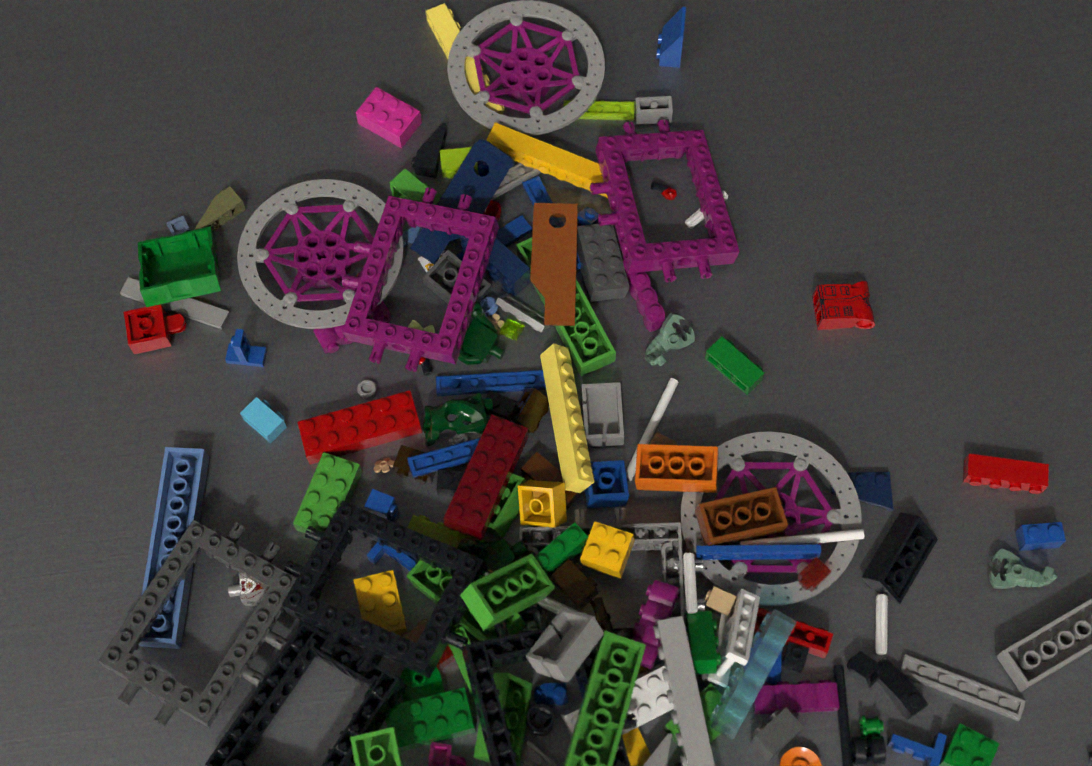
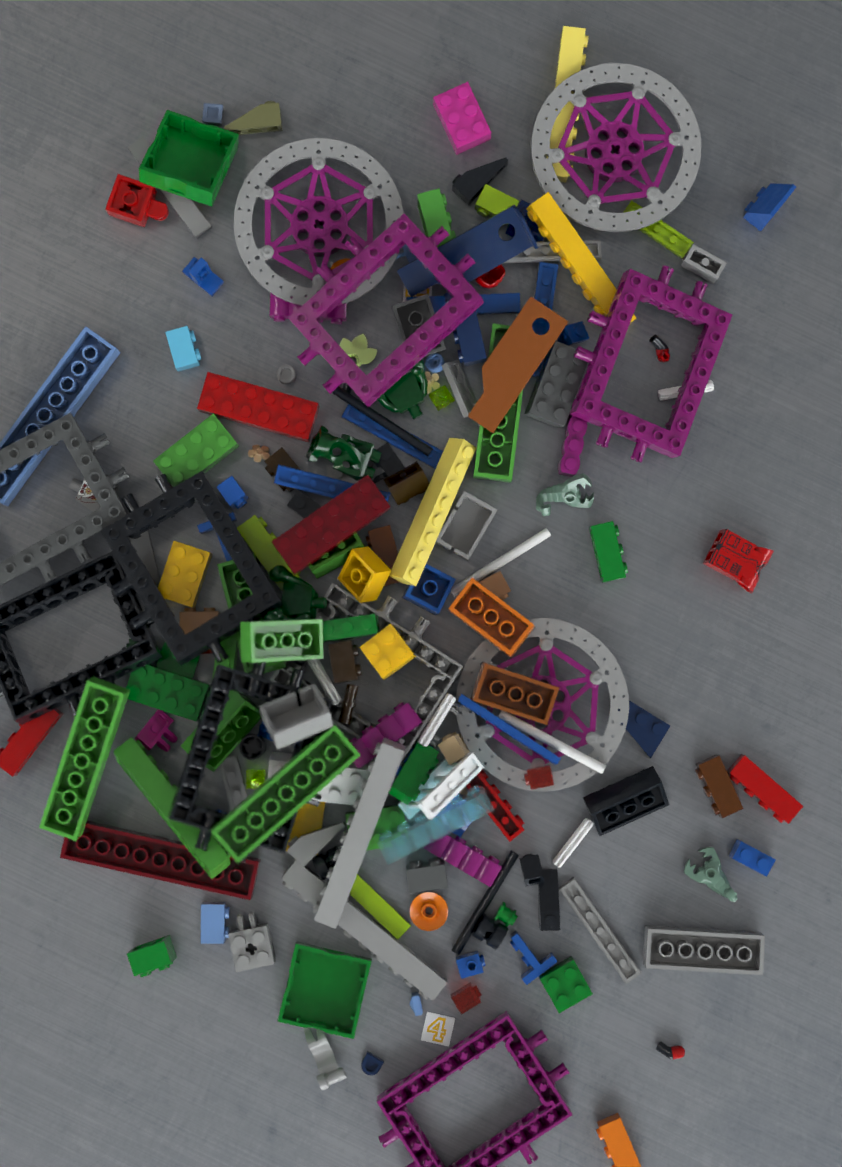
camera: 25 degrees right, 20 degrees up
black brick [781,642,809,673] -> none
none -> clear neon green tile [246,769,266,789]
none -> black piece [333,387,433,457]
none -> reddish brown brick [695,755,744,818]

